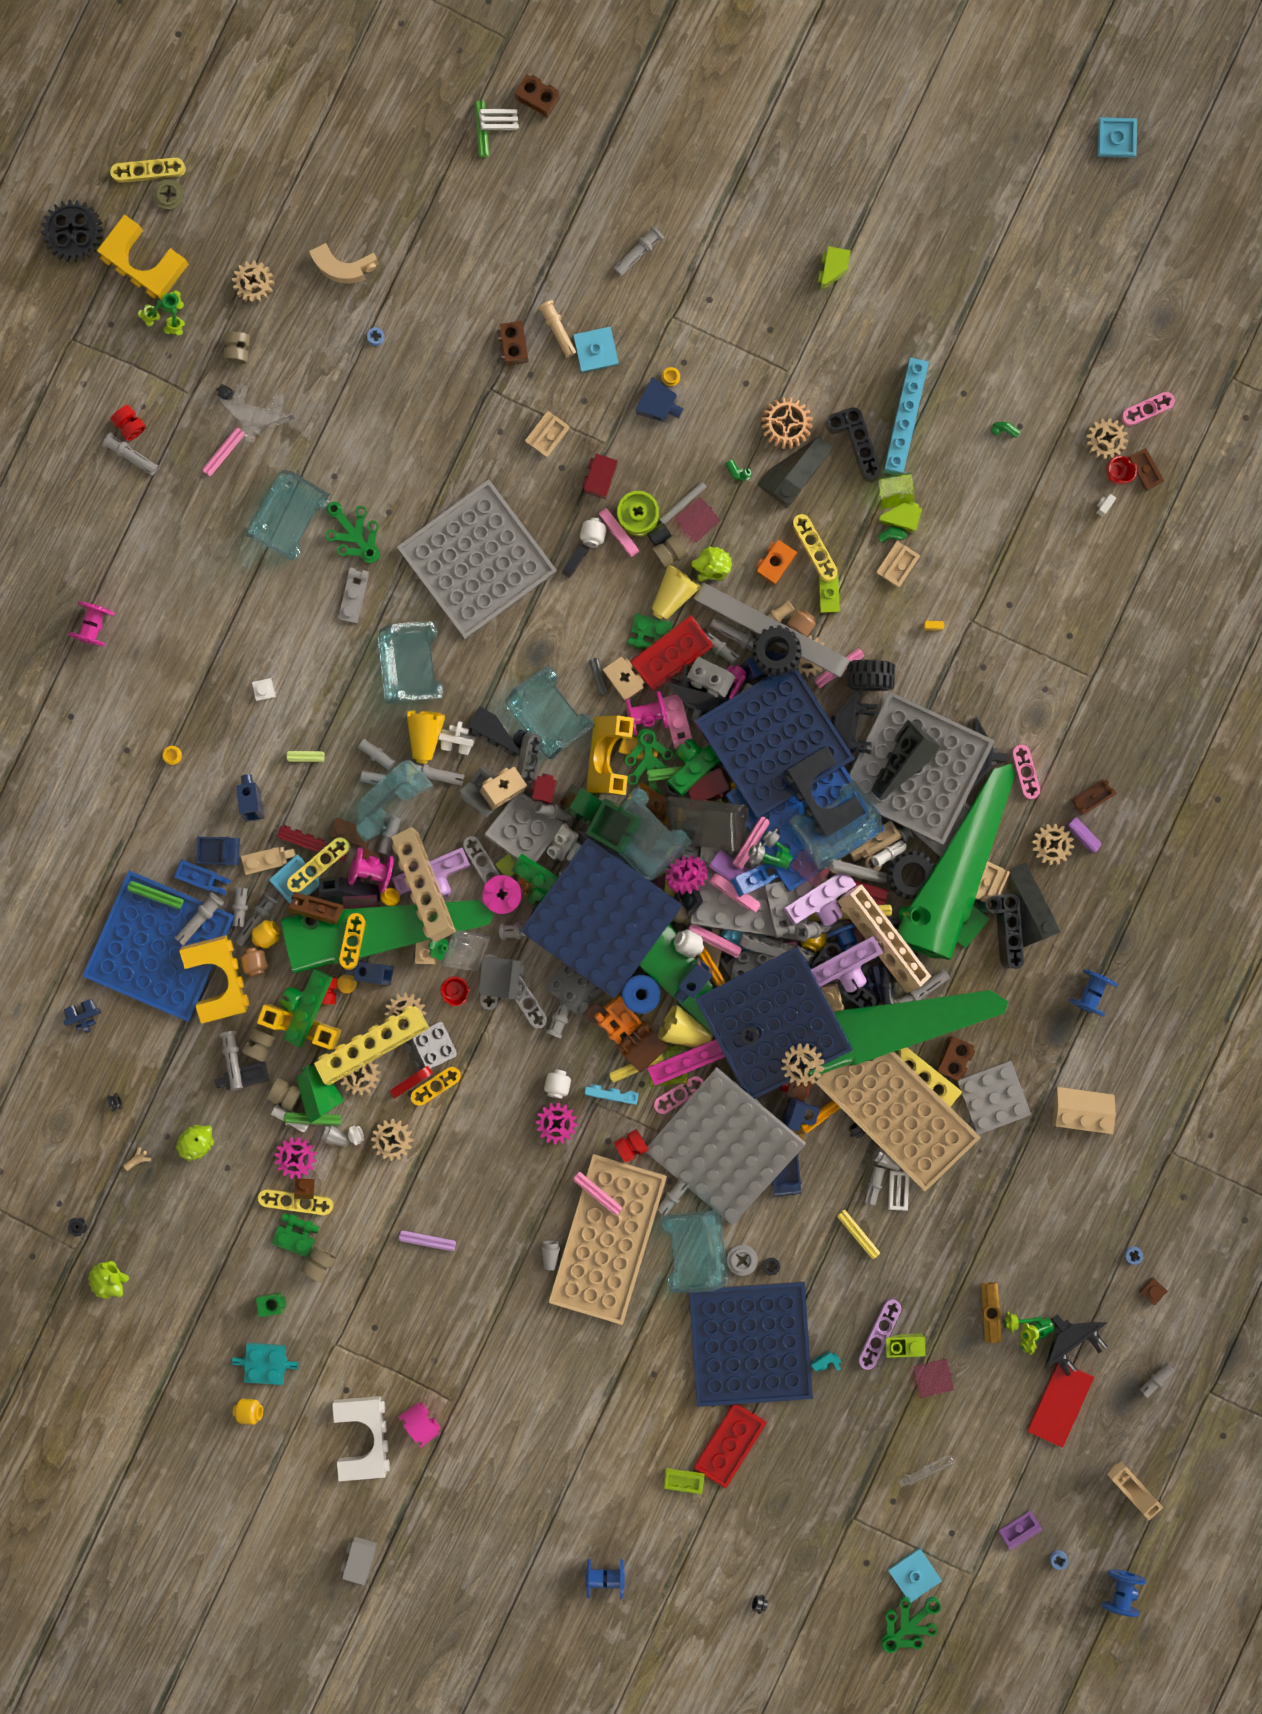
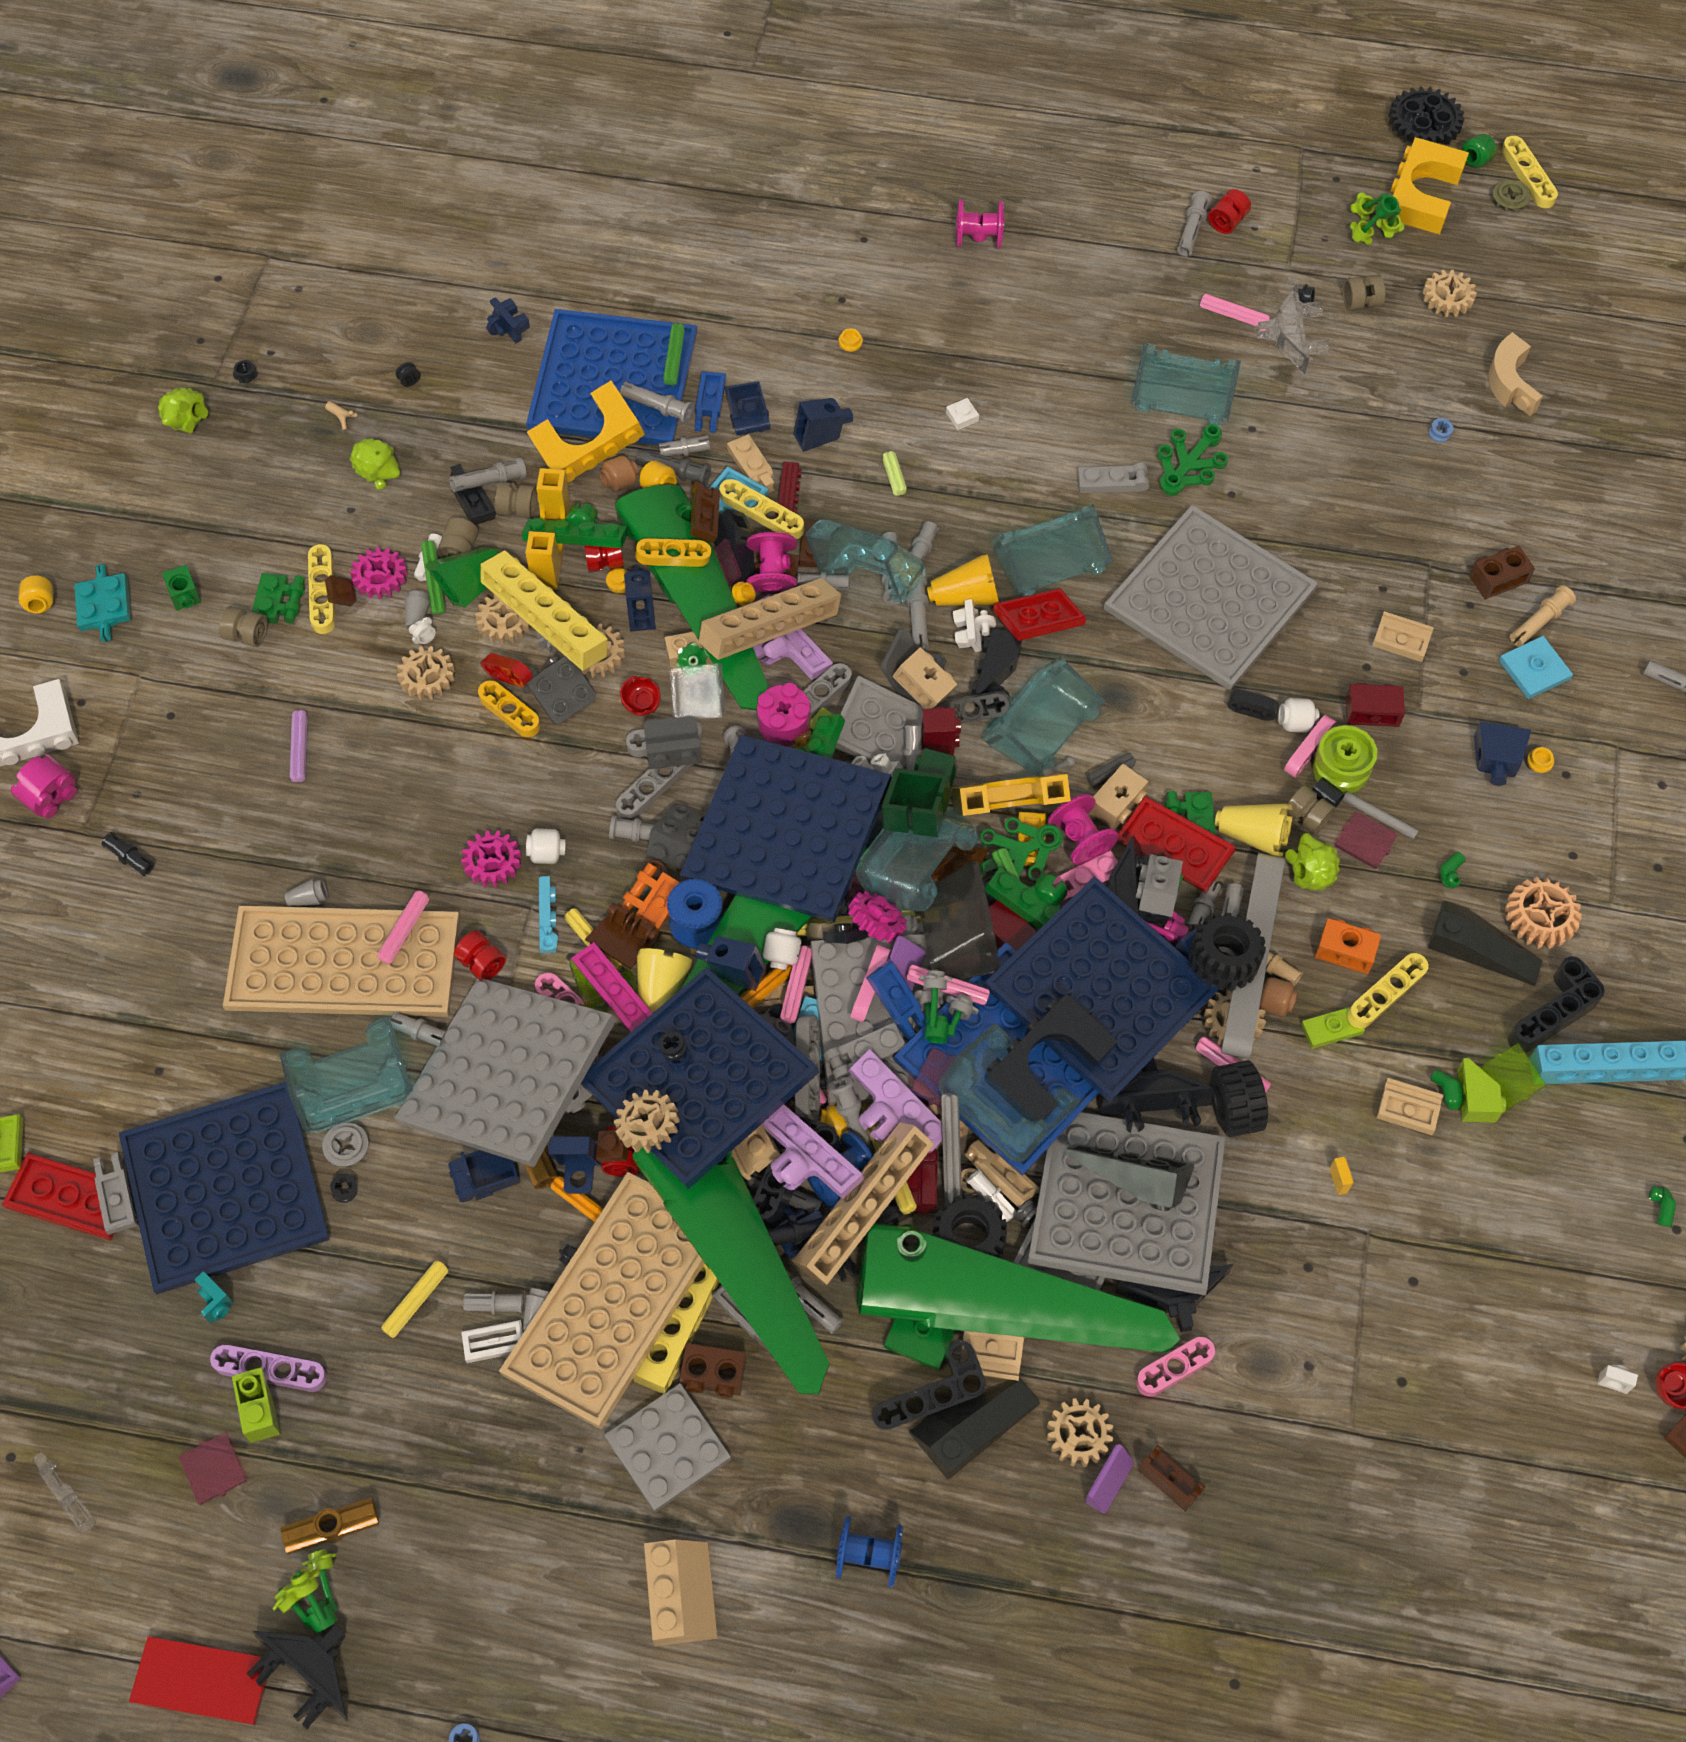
camera: 80 degrees right, 25 degrees down
none -> light grey hinge [93,1152,137,1235]
none -> black pin [101,832,155,876]
none -> red tile [993,588,1086,641]
none -> light grey hinge [1043,757,1075,775]
none -> green head [1462,134,1497,168]

